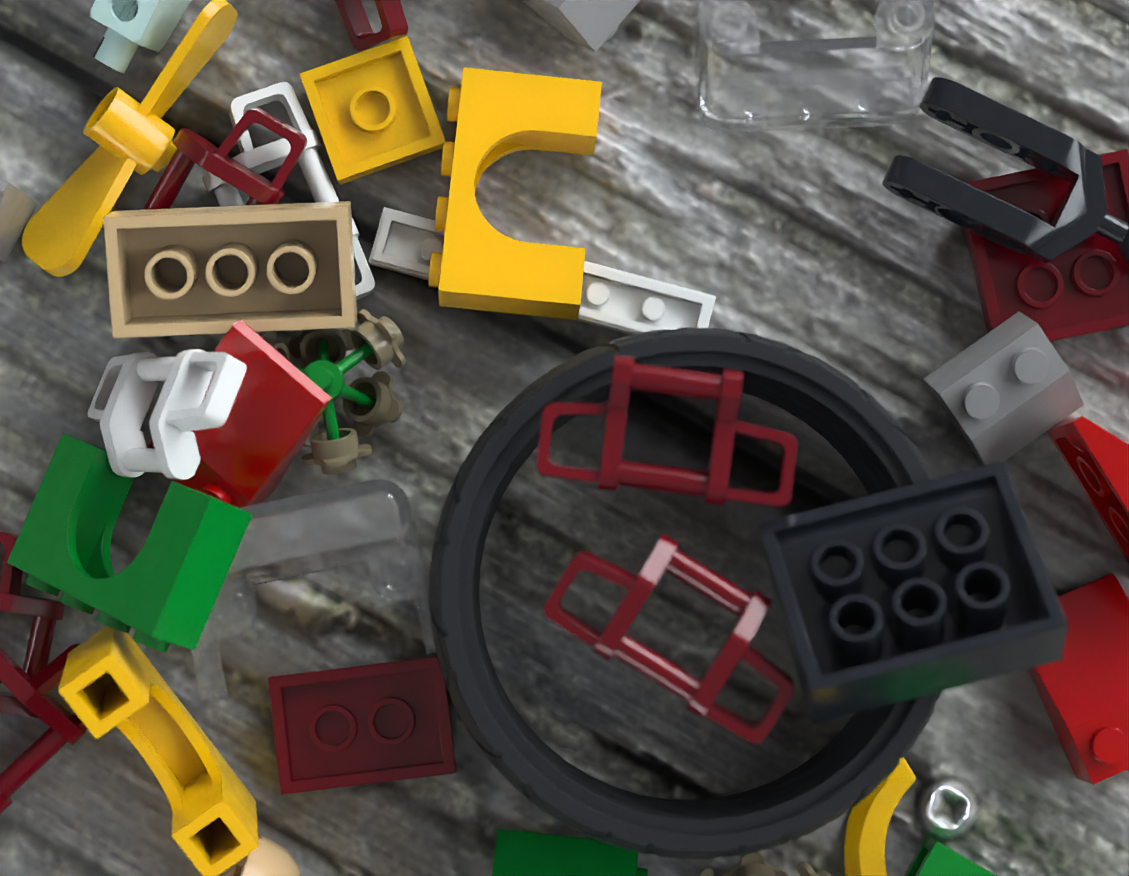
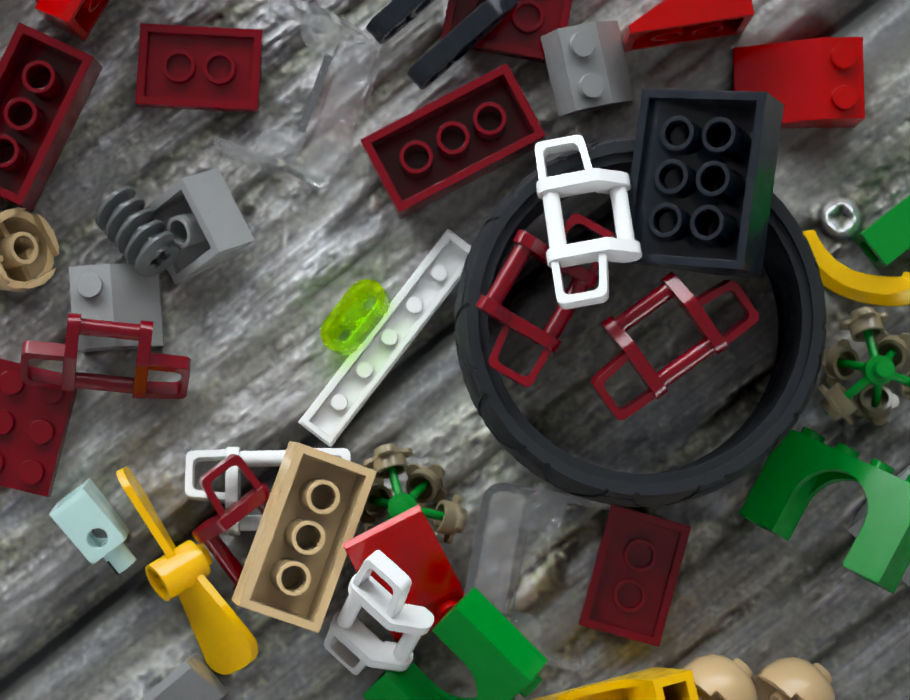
camera: 65 degrees left, 0 degrees up
yellow plate [300,35,446,185] -> none
yellow arch [428,67,602,320] -> none
none -> clear neon green plate [320,279,390,355]
none -> dark red brick [360,63,546,219]
none -> white bar [535,135,642,310]

